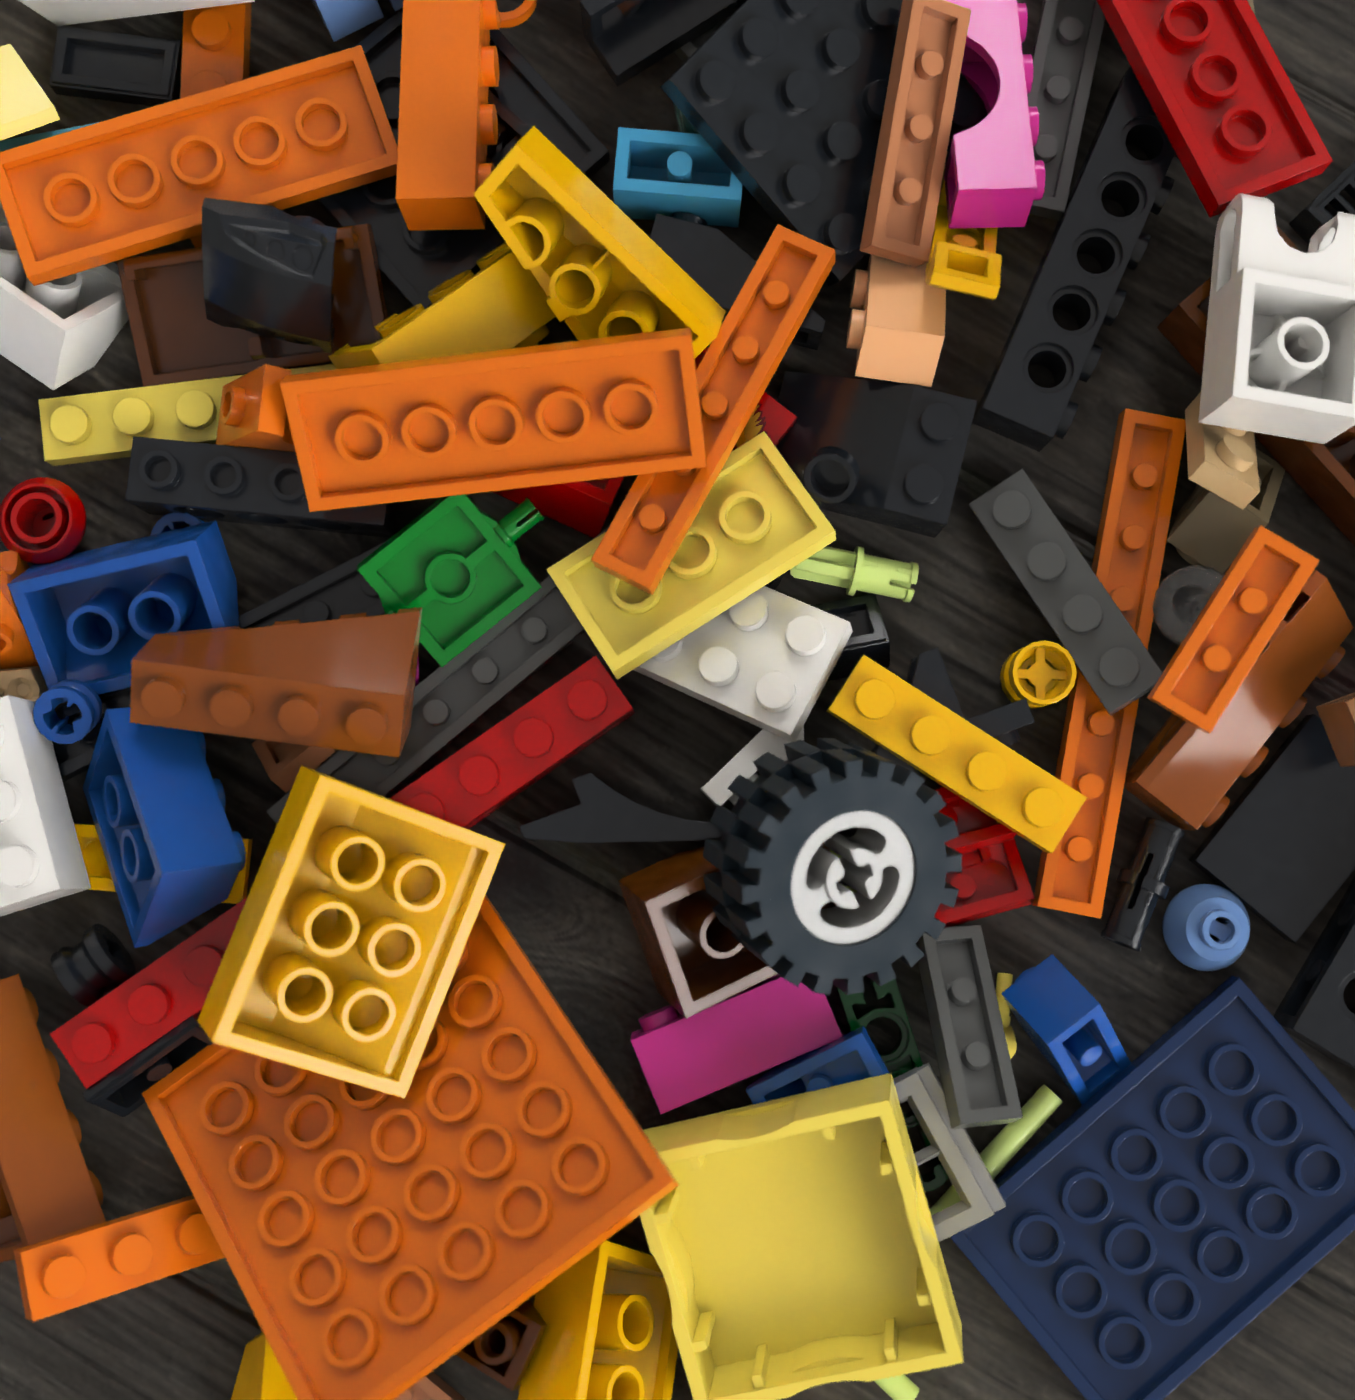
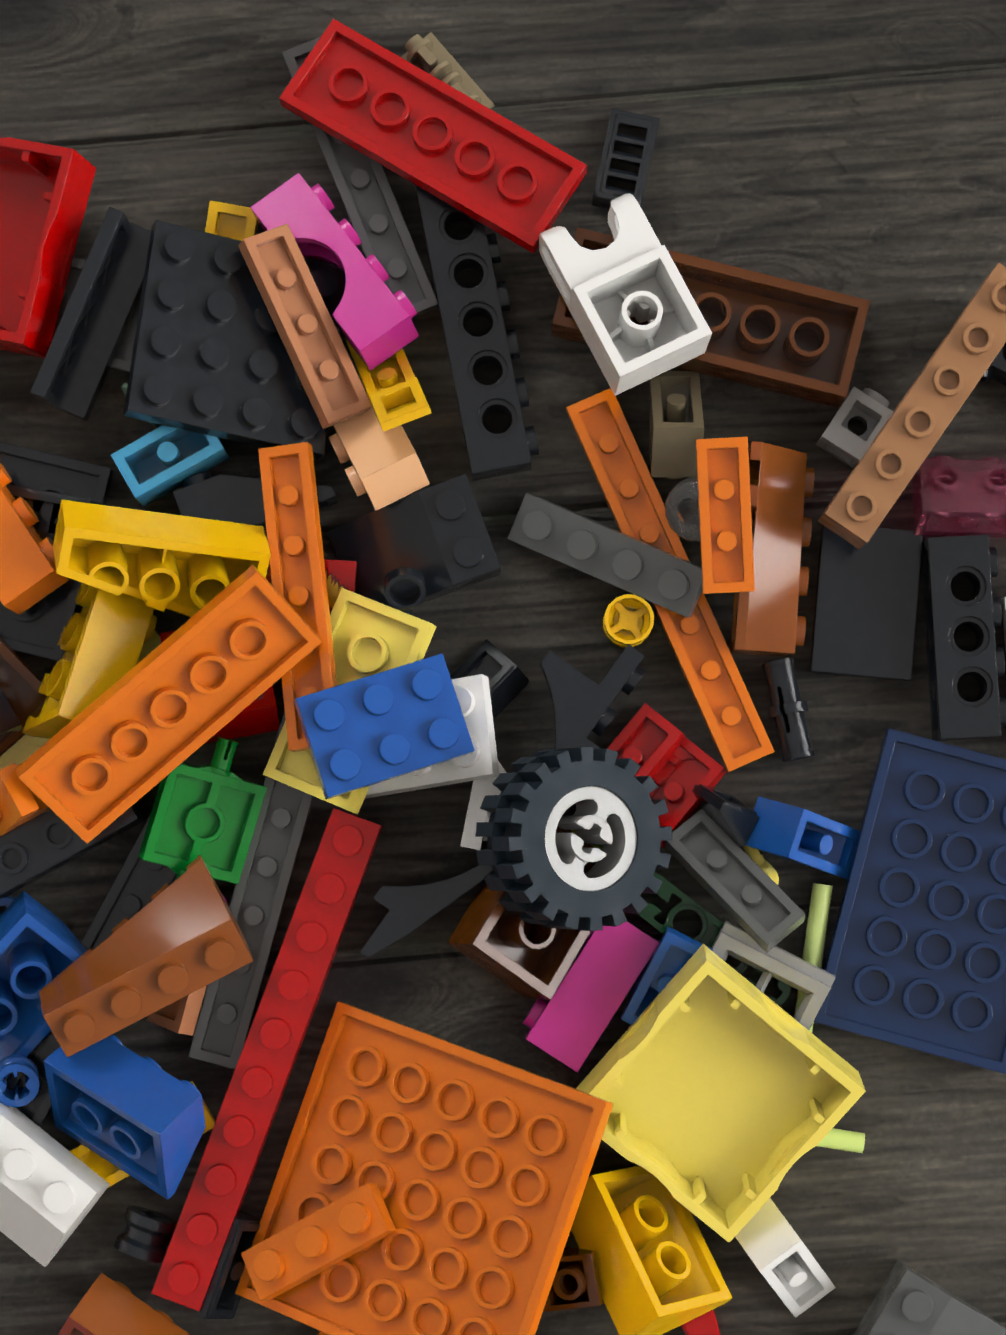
camera: 30 degrees left, 0 degrees up
yellow slope [197,765,505,1098] -> none
yellowish green axle [790,546,919,603] -> none
yellow plate [826,655,1087,853] -> none
medium blue cone [1162,884,1251,971] -> none
tan plate [1185,392,1260,510] -> none
none -> orange plate [241,1183,397,1301]
none -> blue plate [294,653,475,800]
none -> black slope [693,784,759,848]

